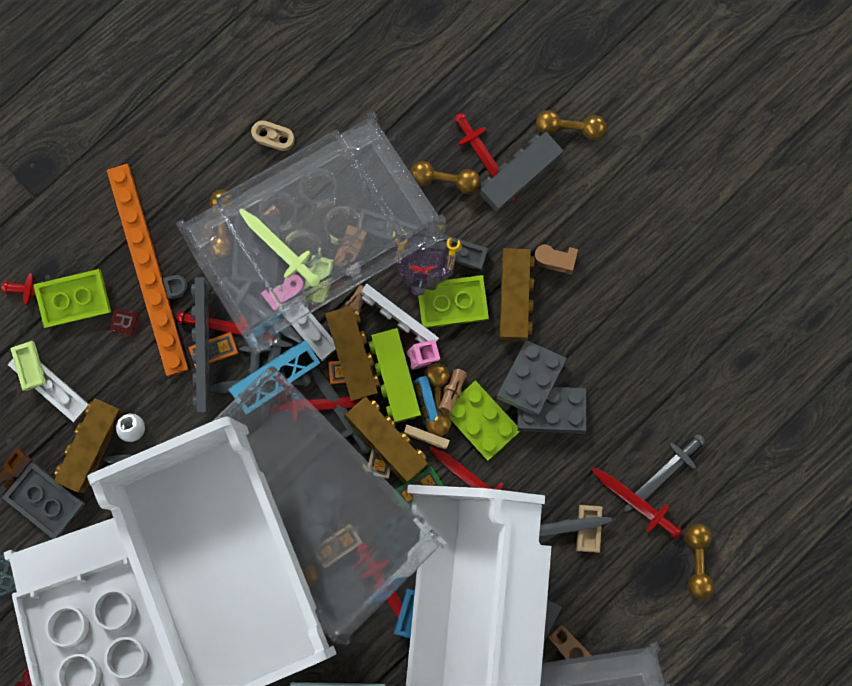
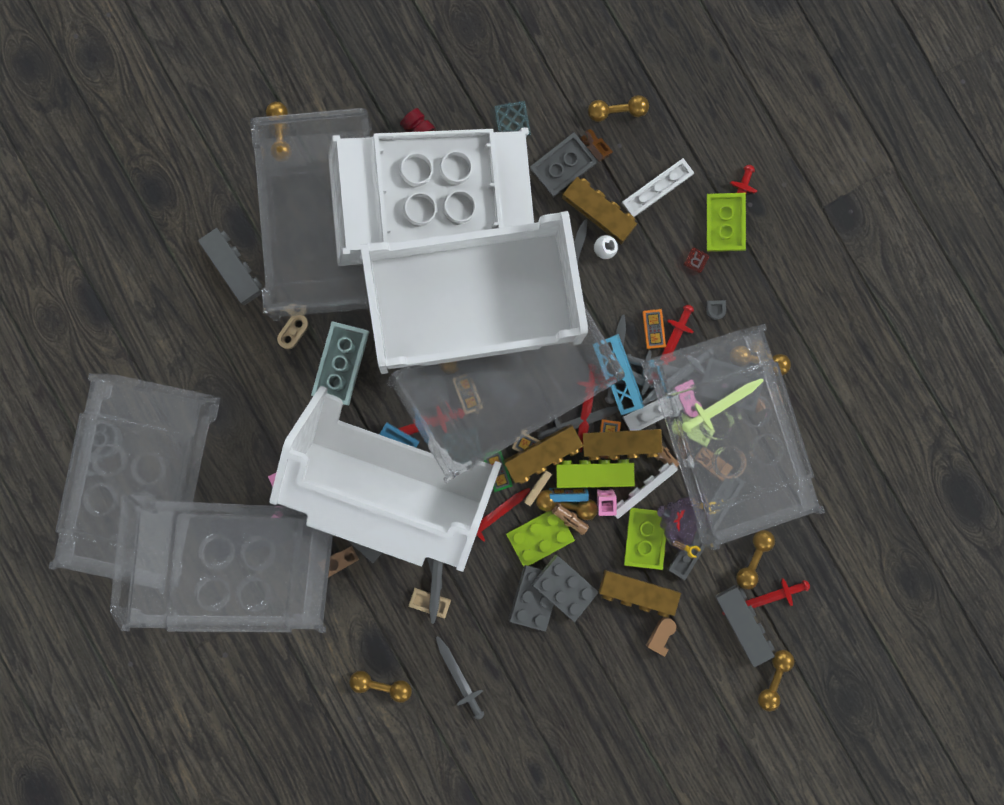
camera: 95 degrees right, 5 degrees up
yellowish green tile [10,341,46,391] -> none
orange plate [107,164,190,377] -> none
dark grey plate [191,277,210,414] -> none
tan plate [251,121,295,151] -> none
red sword [592,468,682,538] -> none

